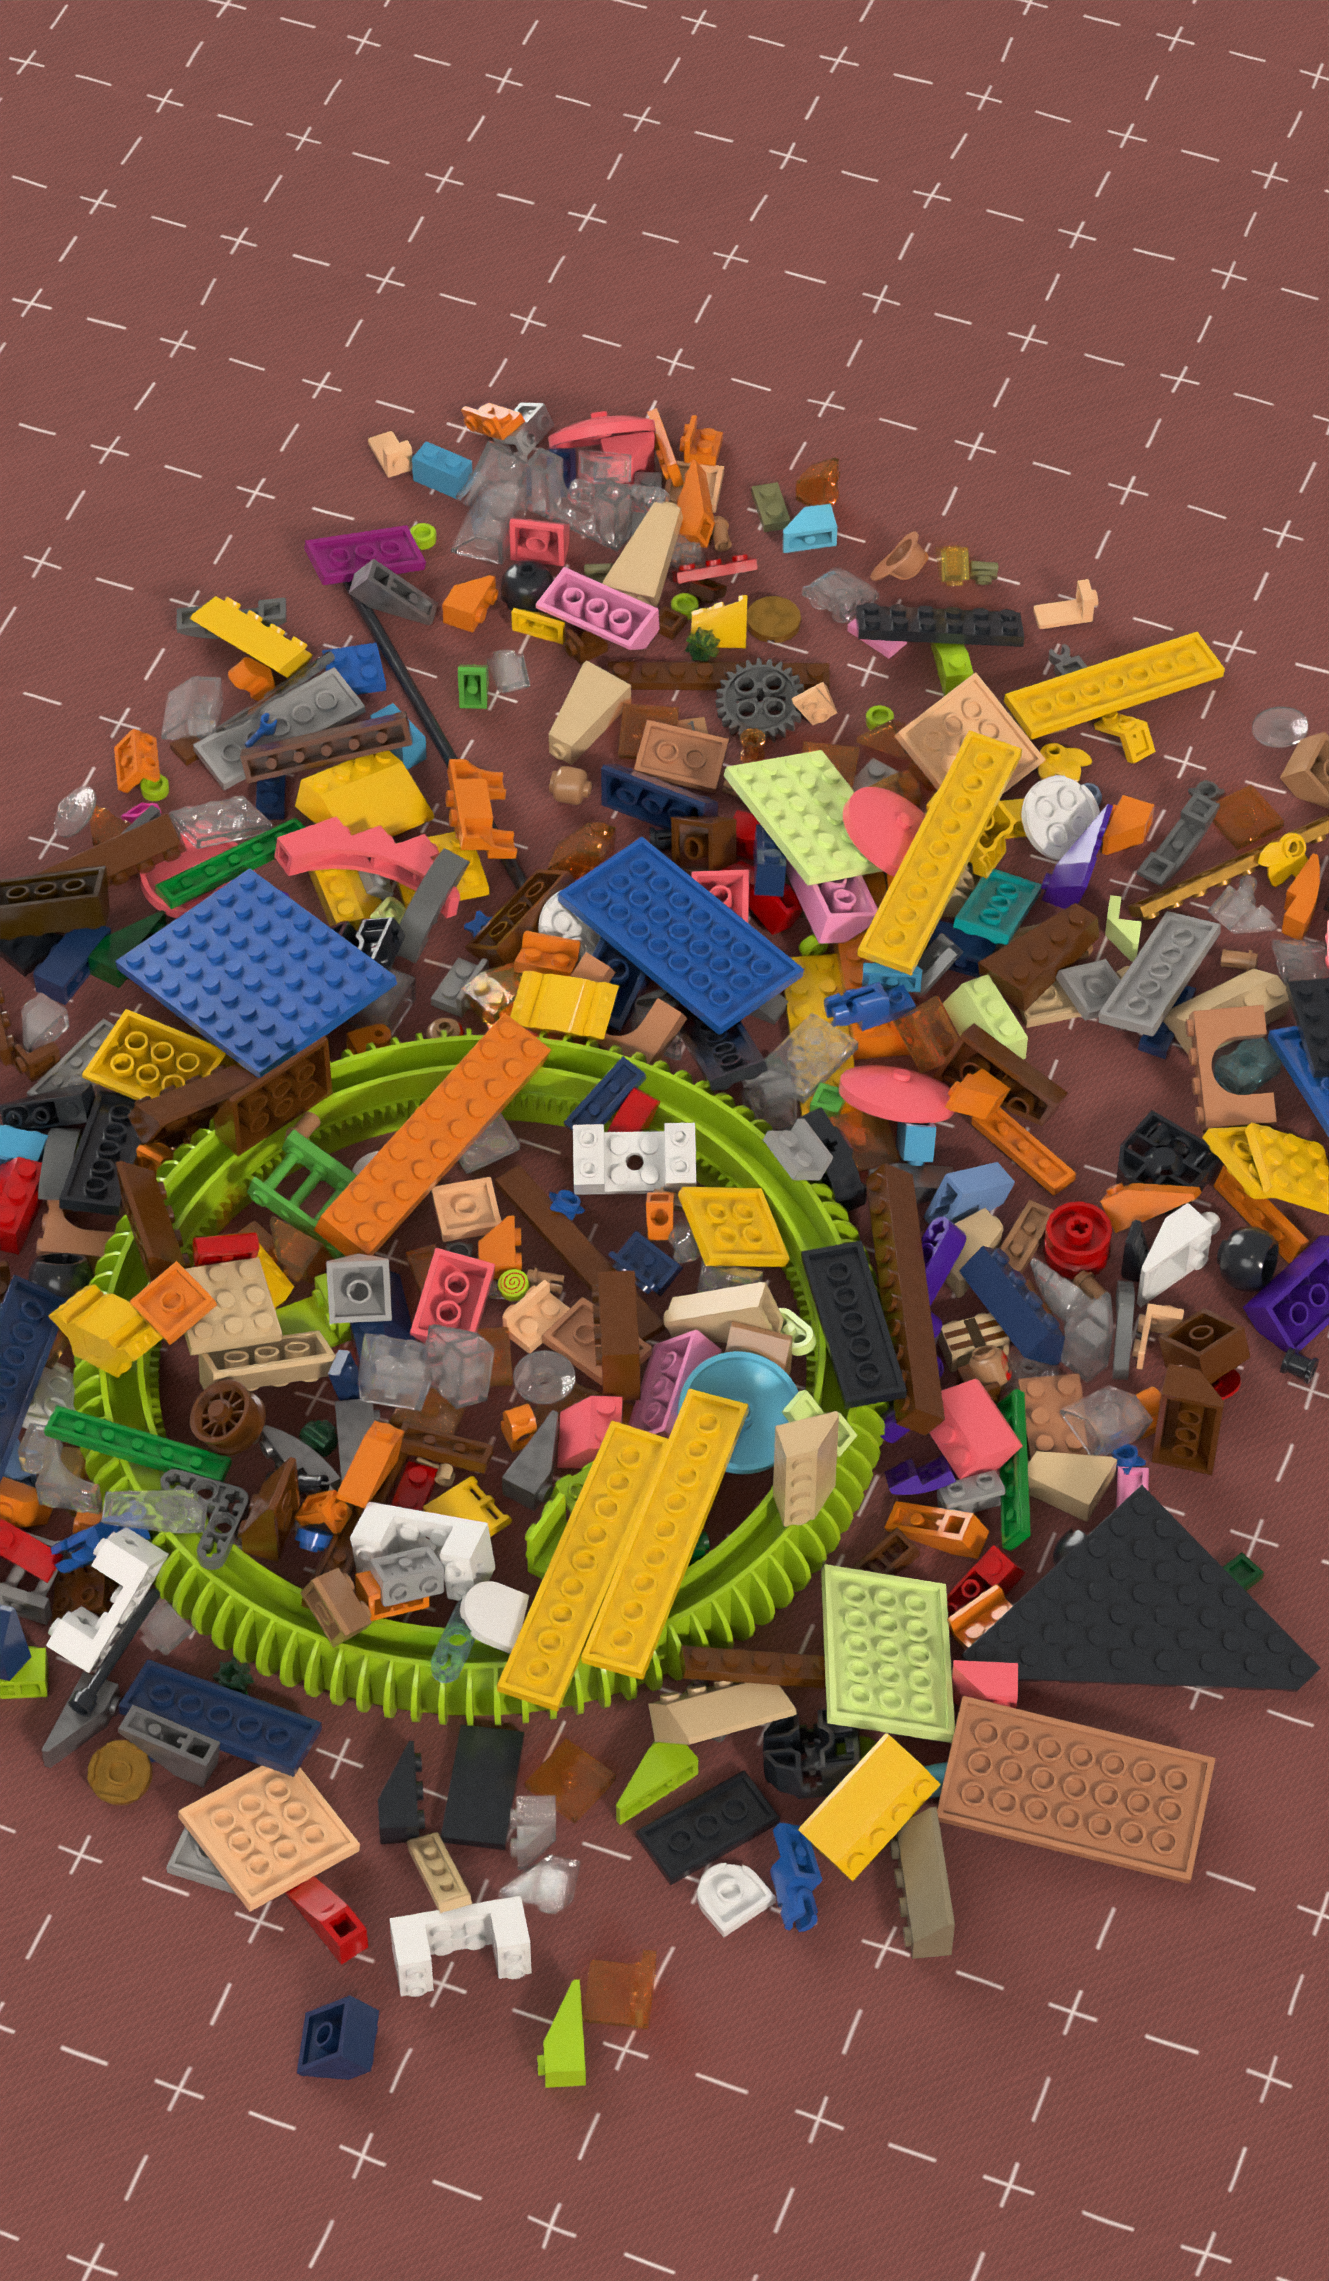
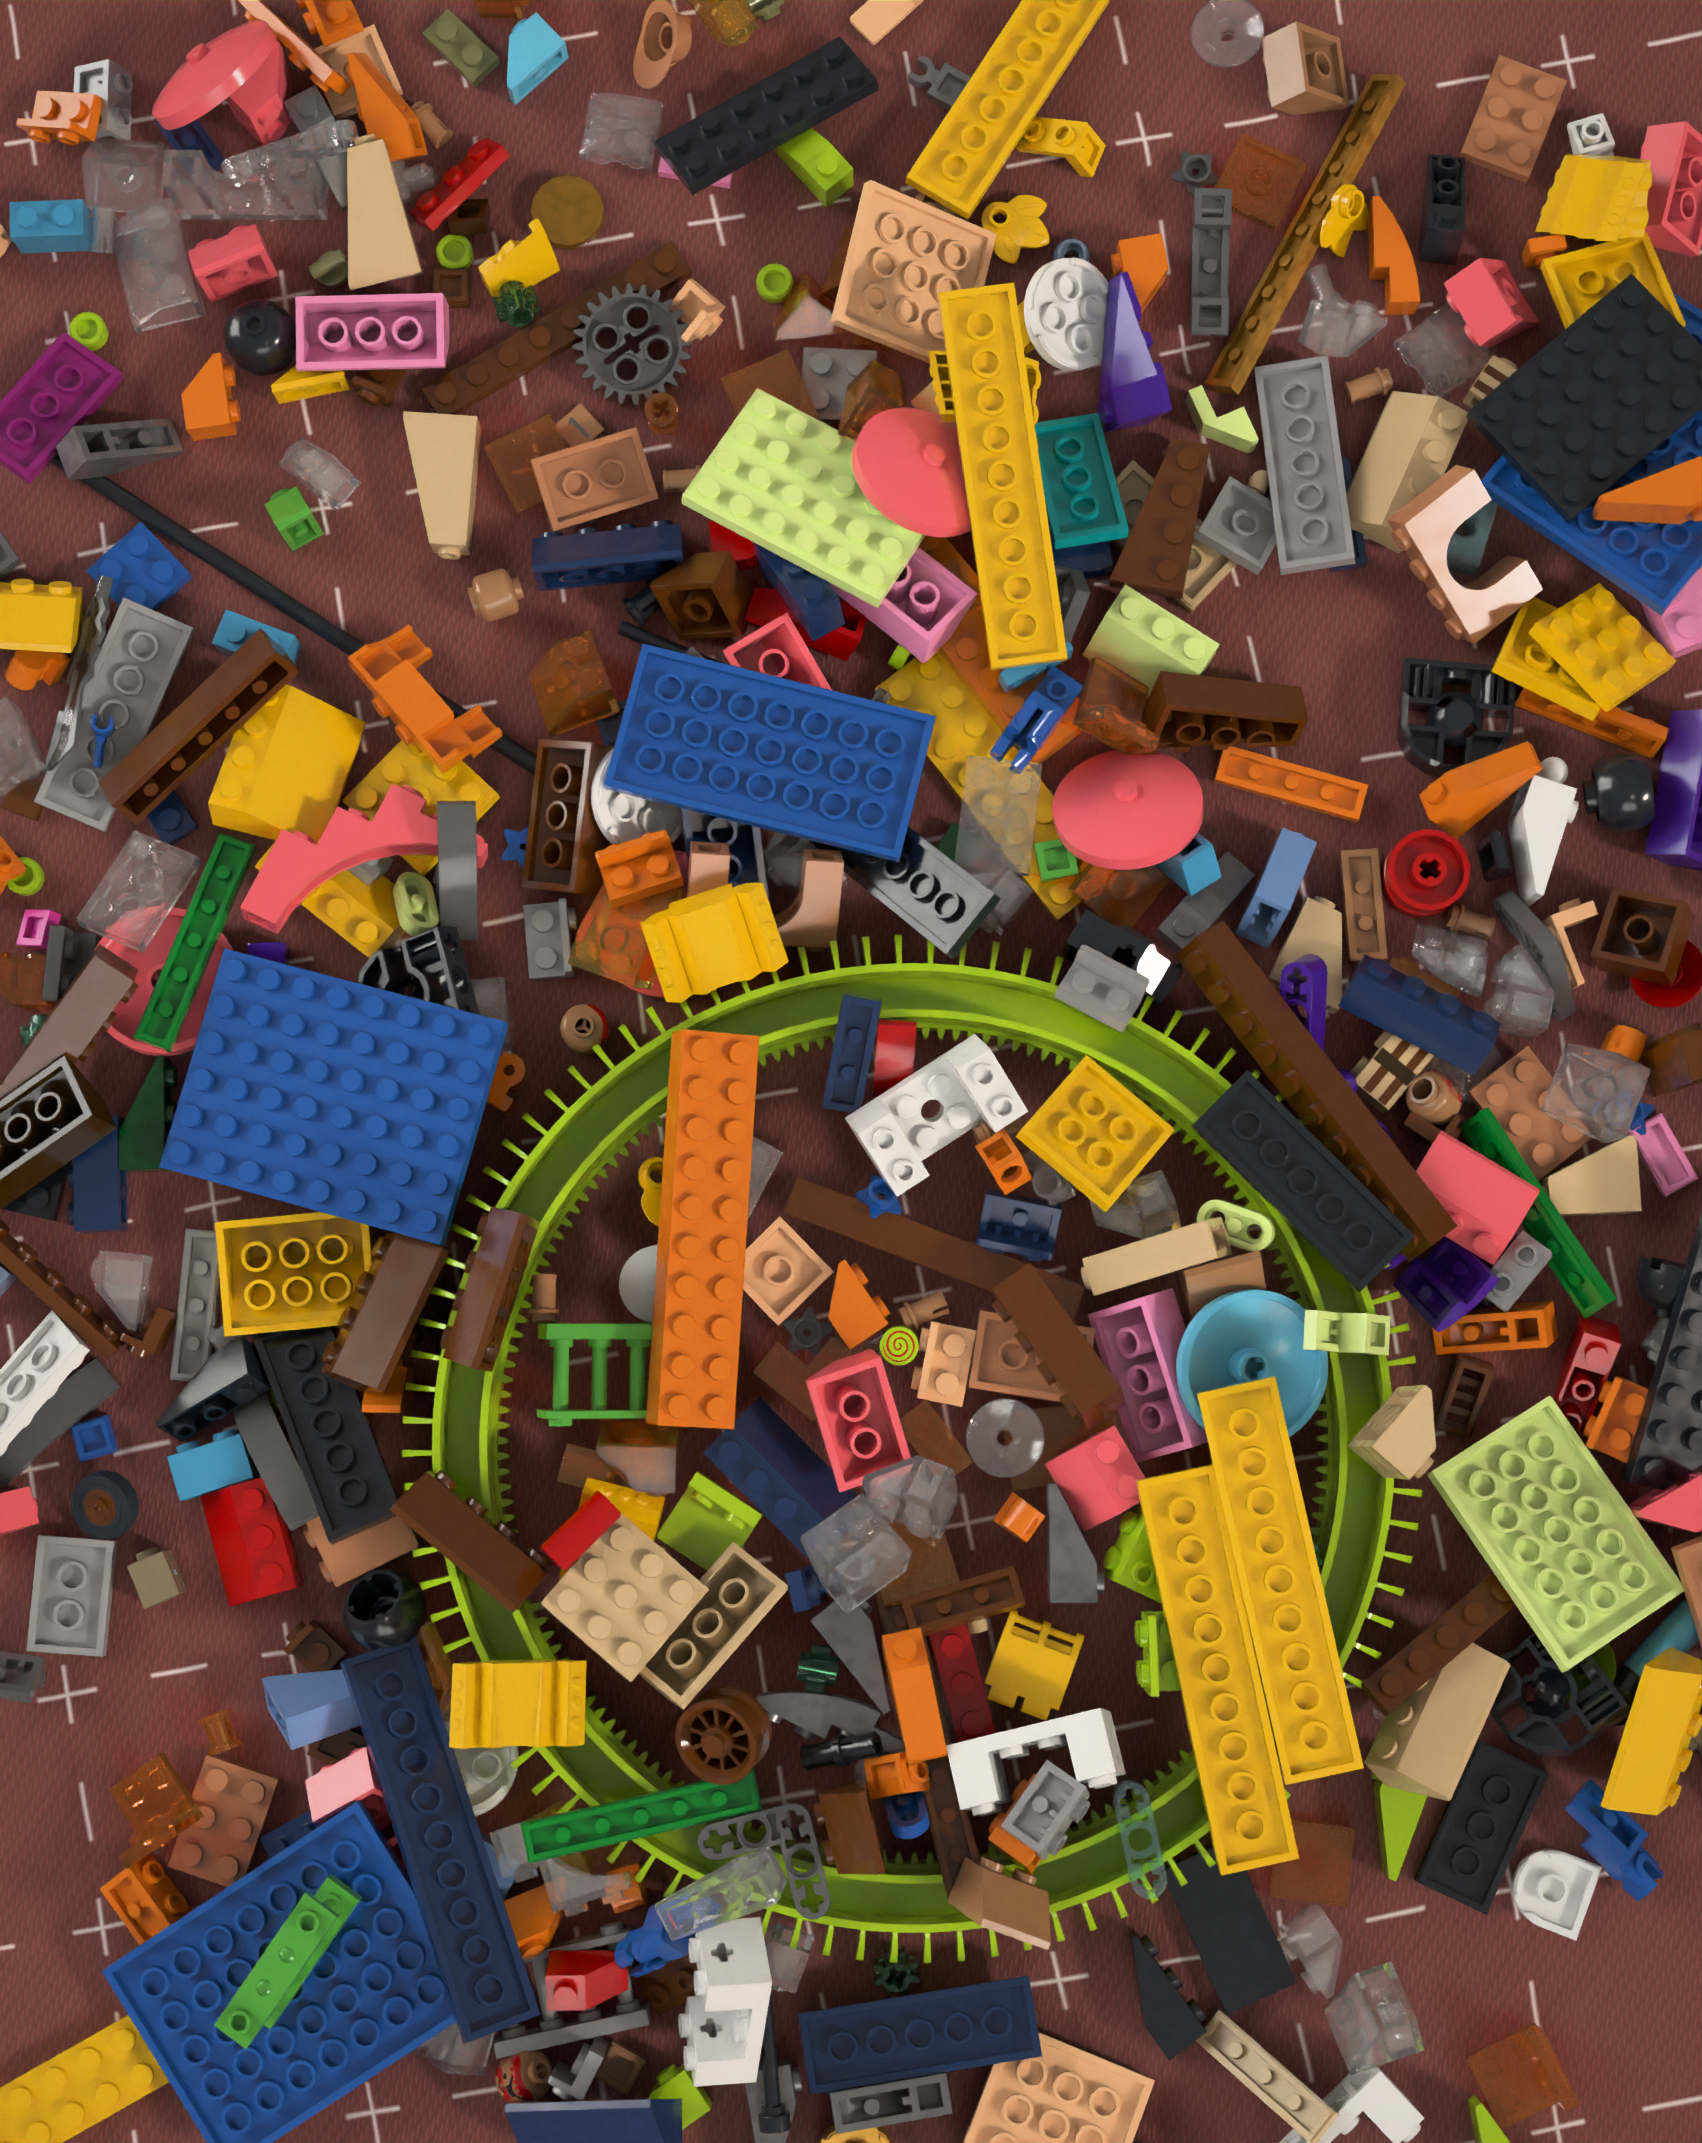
camera: 30 degrees left, 30 degrees up
orange plate [129,1261,217,1345] -> none
light grey slope [326,1254,392,1324] -> none
white tile [460,1581,529,1654] -> none
clear slope [578,449,631,484] -> none
orange slope [945,1068,1010,1120] -> none

